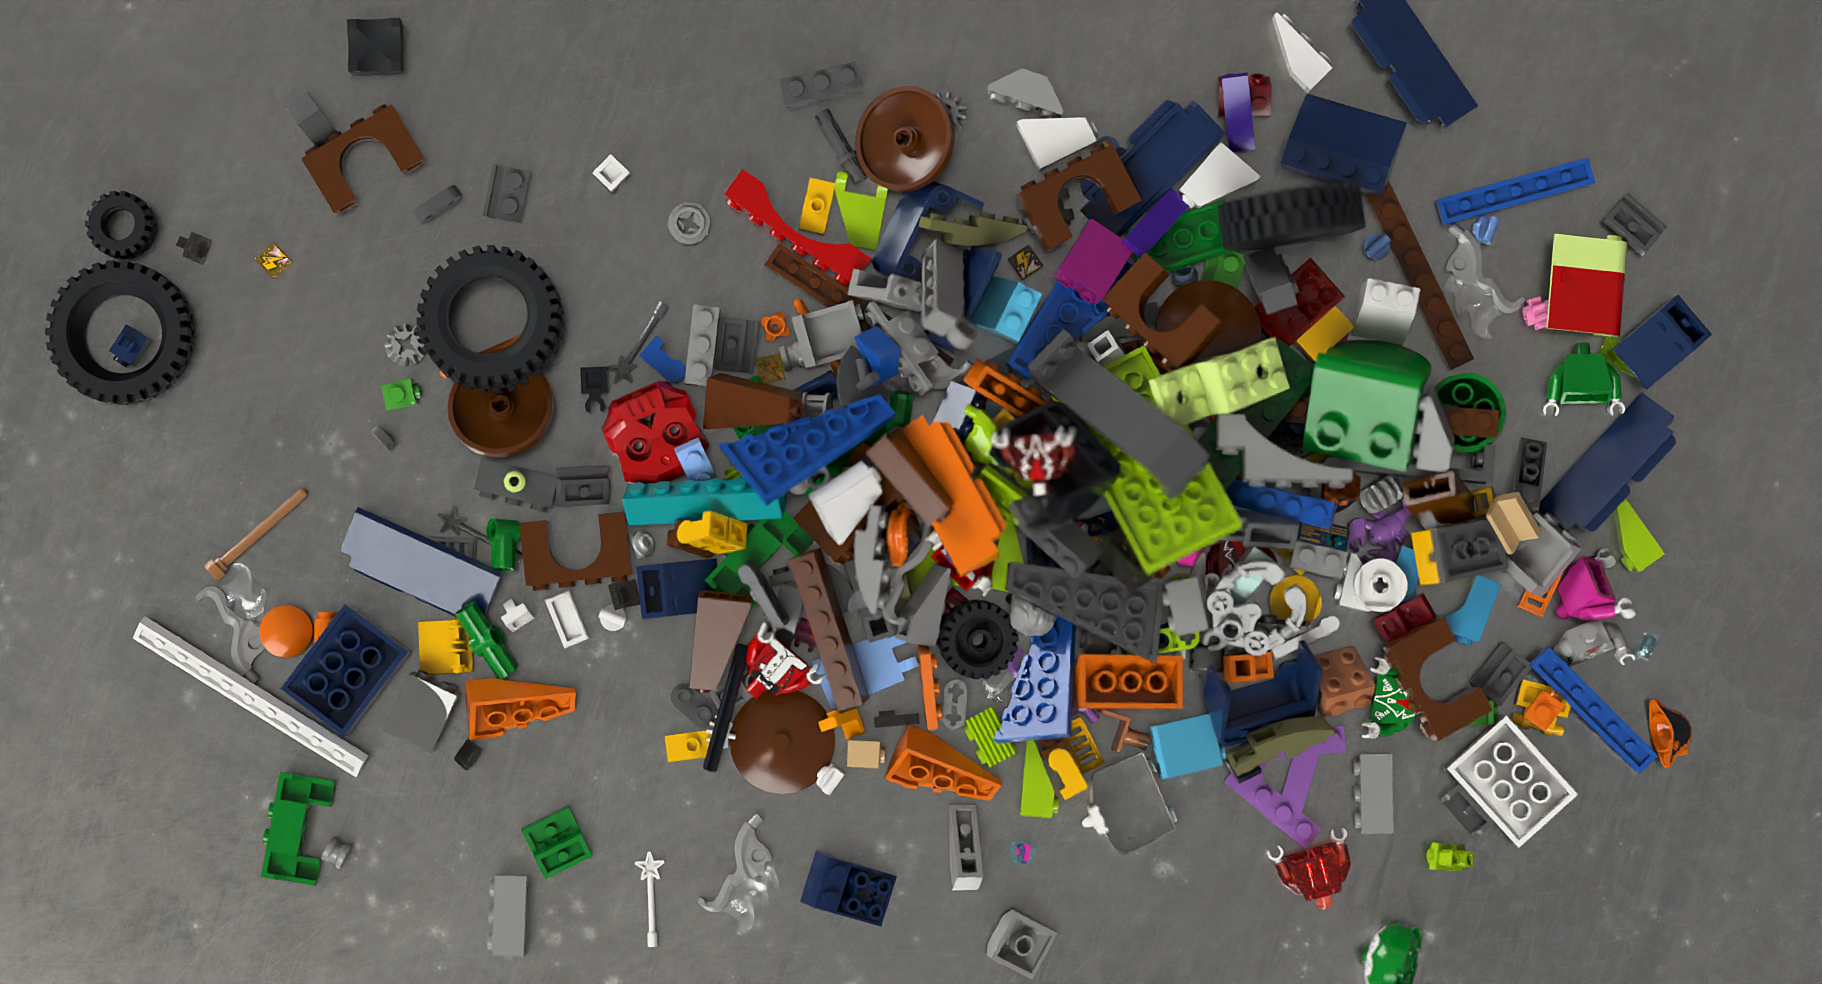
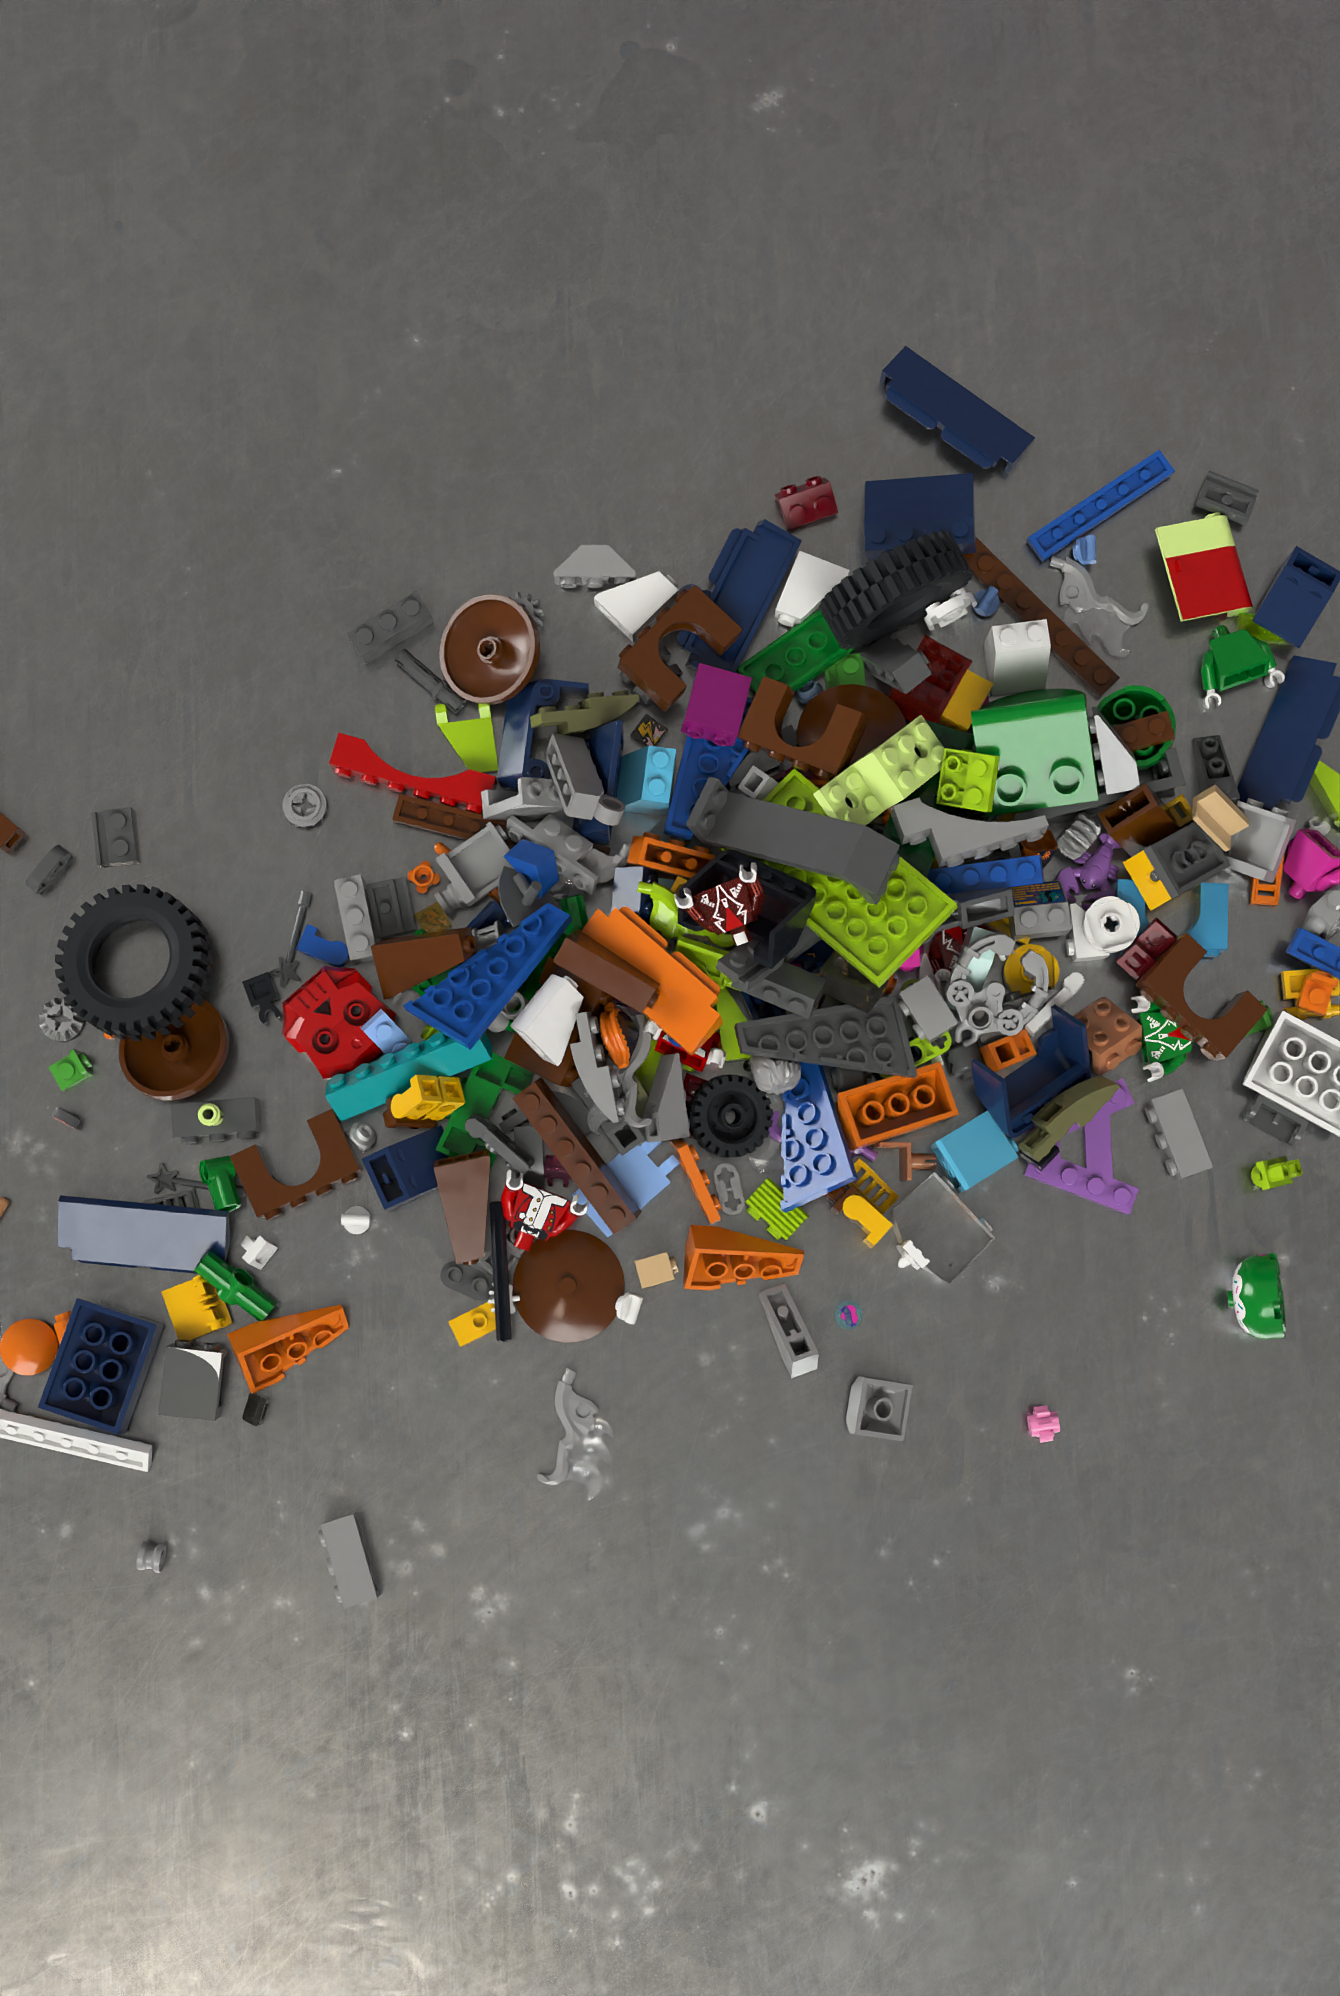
camera: 15 degrees left, 5 degrees down
green bracket [261,772,336,886] -> none
green slope [521,805,593,879] -> none
white tile [545,590,589,648] -> none
dark grey plate [556,465,609,507] -> none
white tile [593,154,630,192] -> none
clear smoke plate [608,579,640,611] -> none
white piece [635,851,665,947] -> none
yellow plate [798,178,835,235] -> none
dark blue slope [800,851,897,927] -> none
light orange bracket [818,708,865,739] -> none
clear smoke plate [874,710,920,728] -> none
lime slope [1020,740,1059,818] -> none
dark purple tile [1122,187,1189,258] -> none
dark purple tile [1221,72,1256,152] -> none
clear red torso [1268,828,1351,909] -> none
white slope [1272,12,1332,93] -> none
dark grey plate [1469,641,1532,707] -> none
bright pink gear [1522,296,1548,330] -> none
none -> white plate [924,588,977,630]
none -> lime plate [936,748,1000,812]

